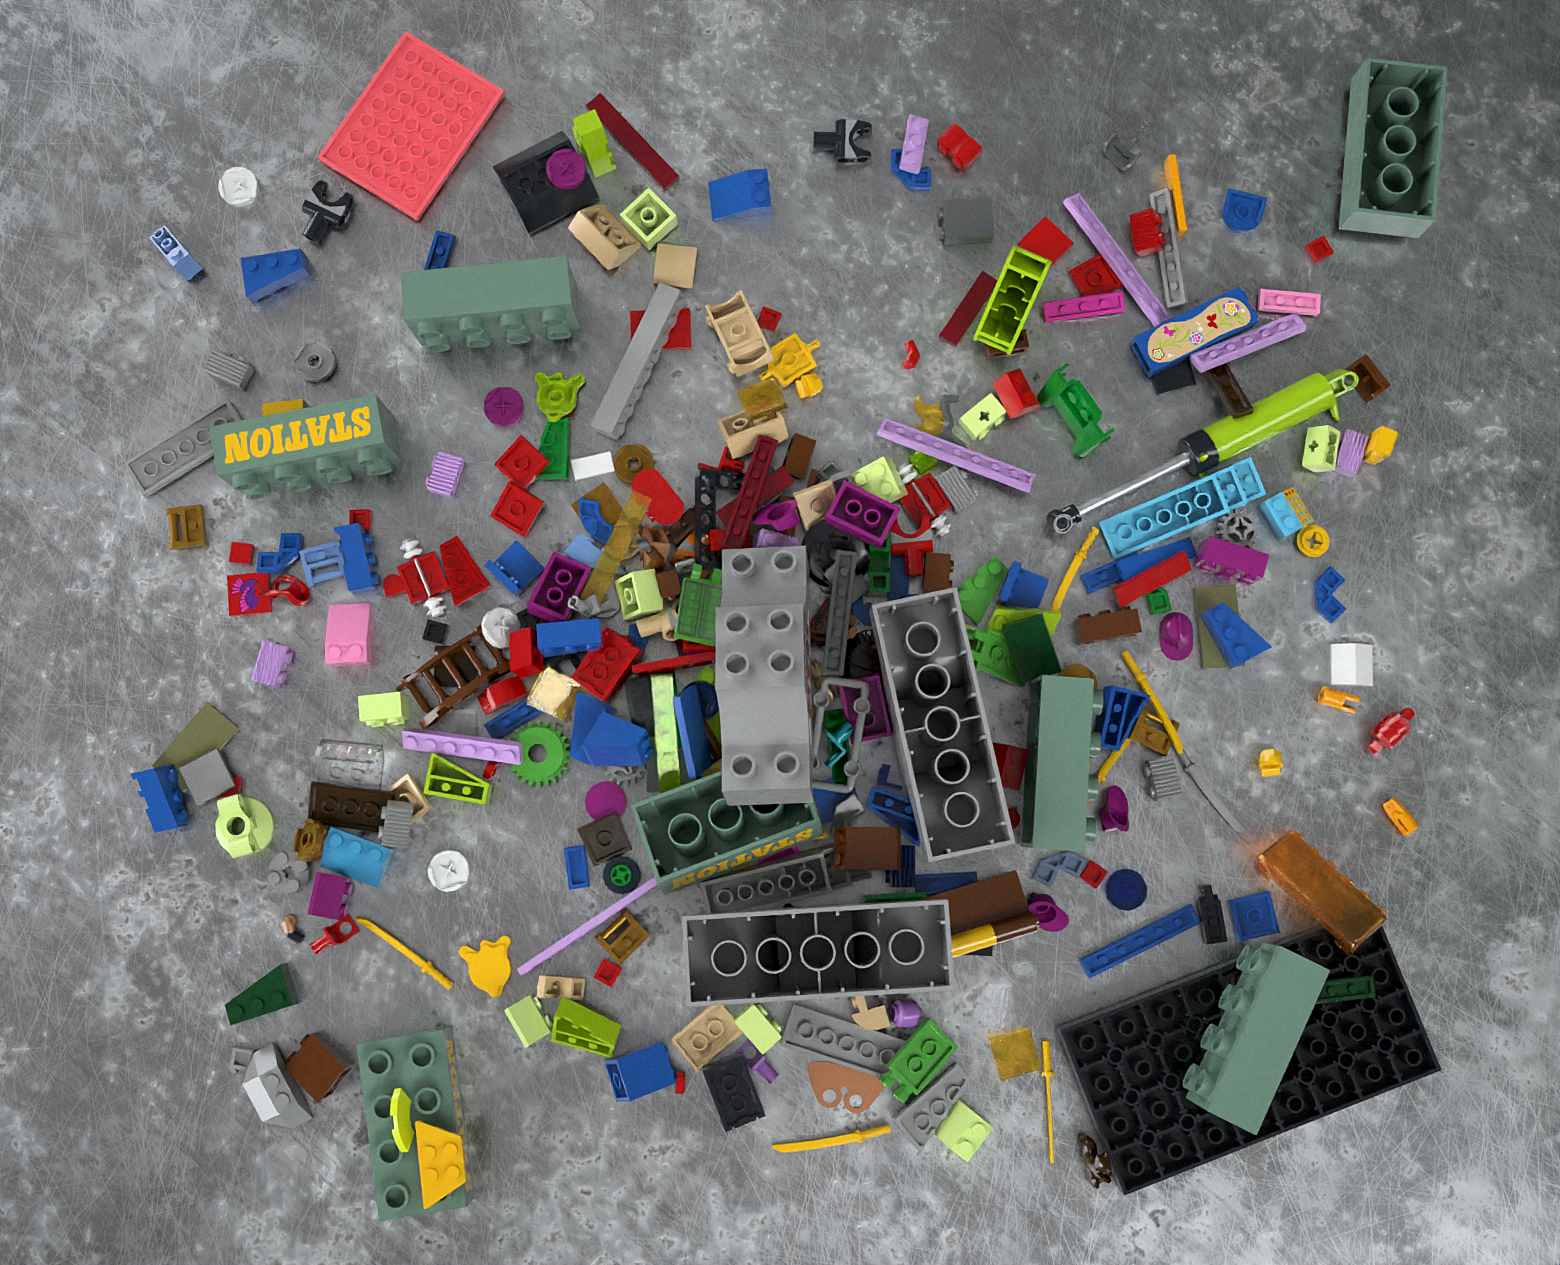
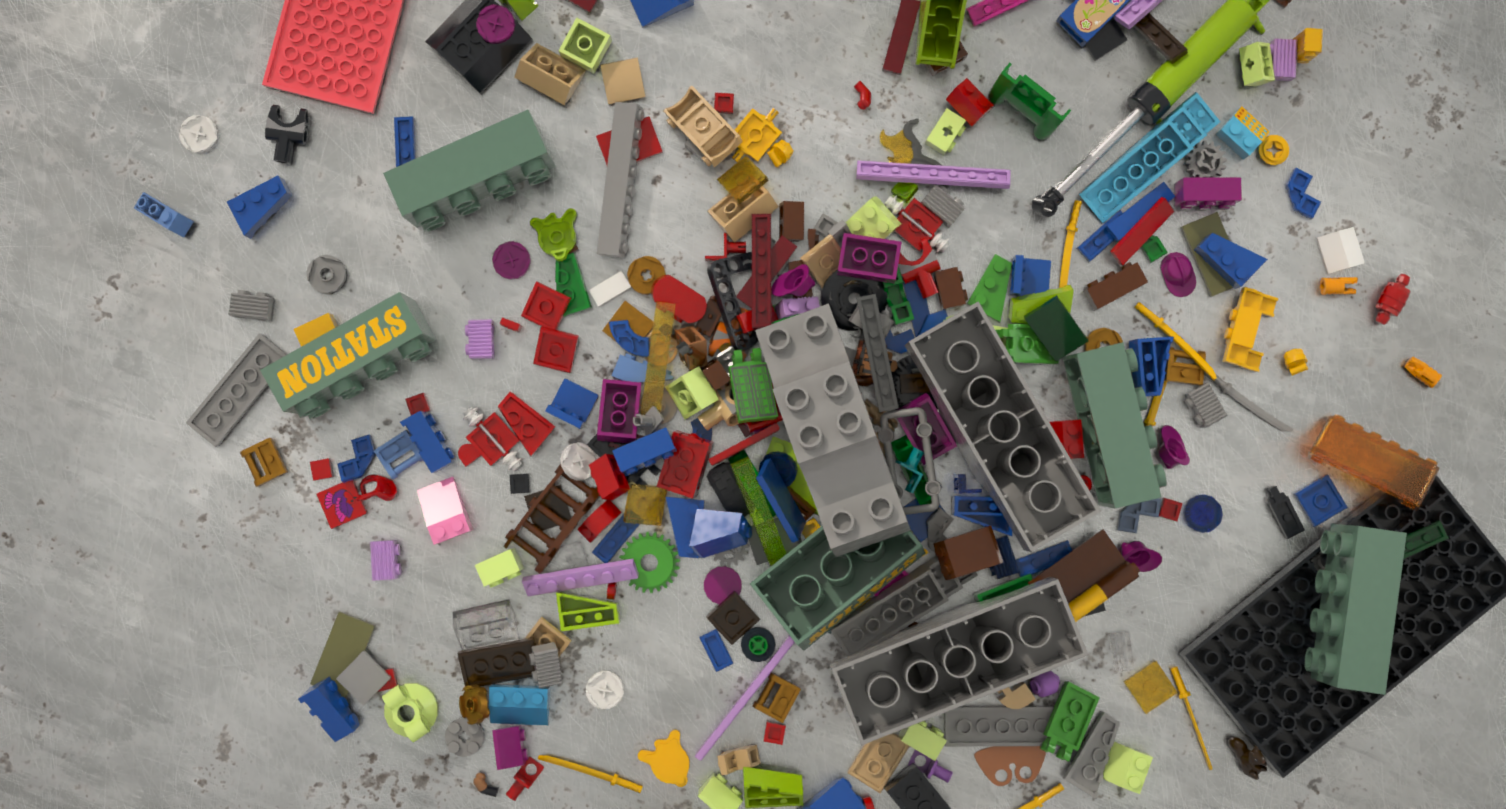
camera: 20 degrees left, 5 degrees up
blue tile [1079,904,1201,979] -> none
none -> red tile [500,317,522,333]
none -> yellow bracket [1222,287,1278,372]

